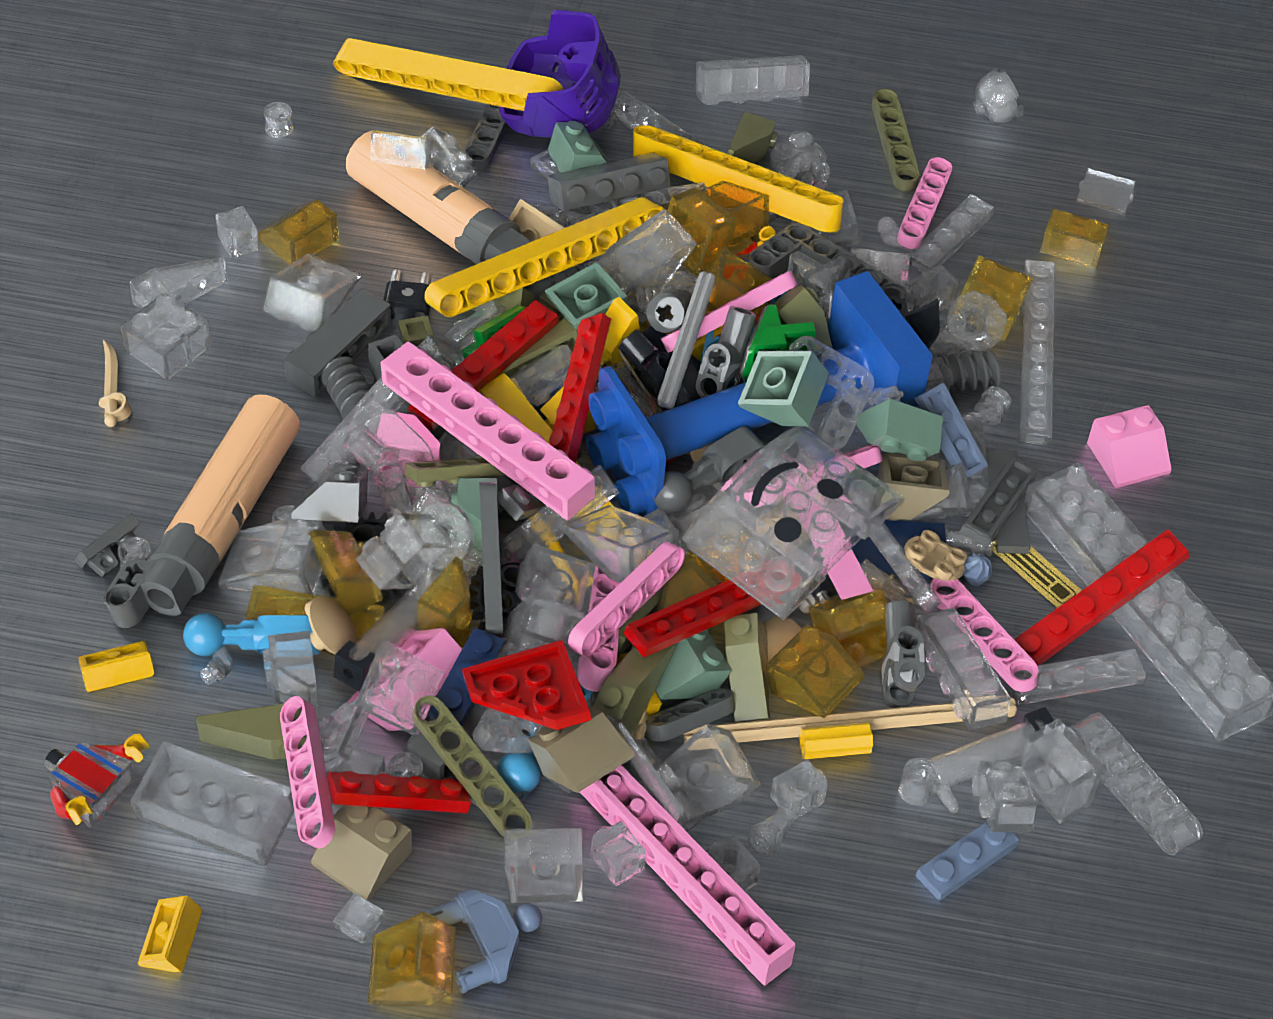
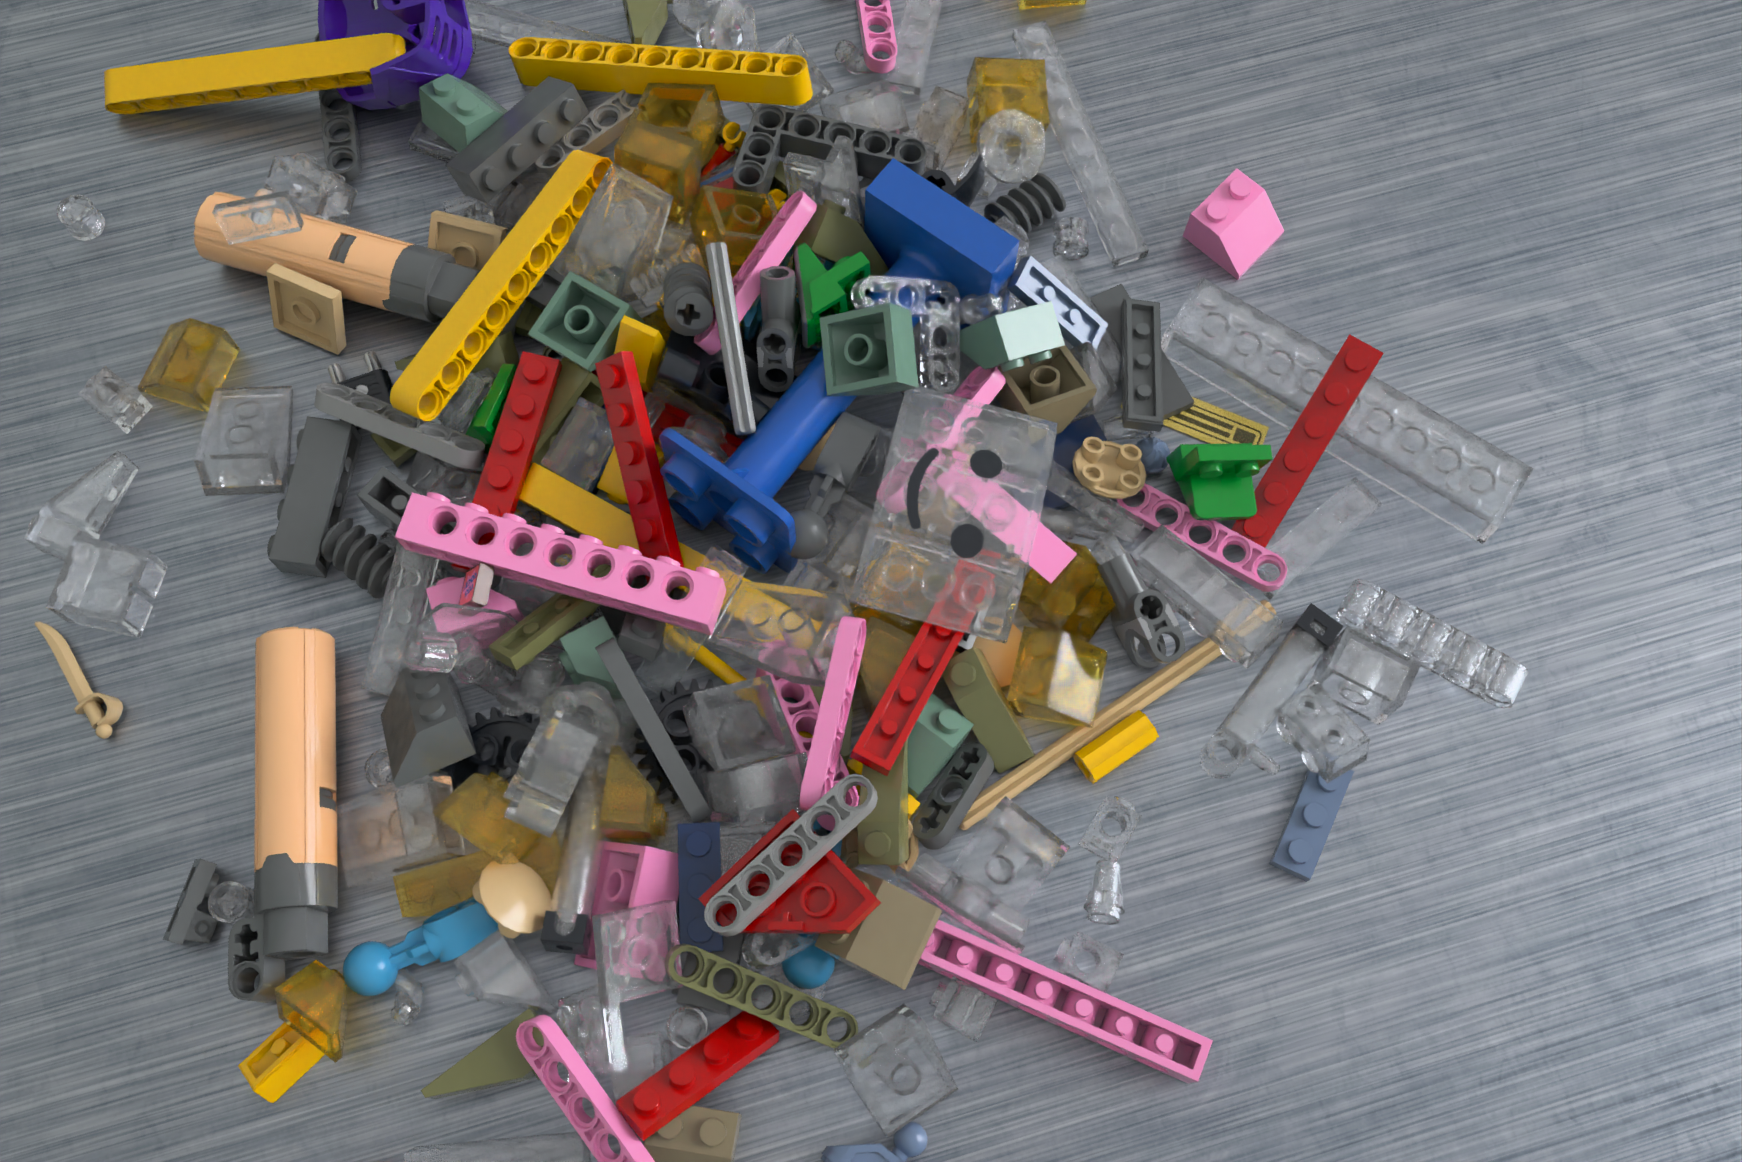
camera: 25 degrees left, 20 degrees up
none -> tan plate [266,263,346,355]
none -> clear yellow slope [274,959,348,1063]
none -> light grey beam [314,383,485,469]
none -> tile [458,563,495,613]
none -> light grey beam [704,774,878,937]
none -> green piece [1166,443,1273,521]

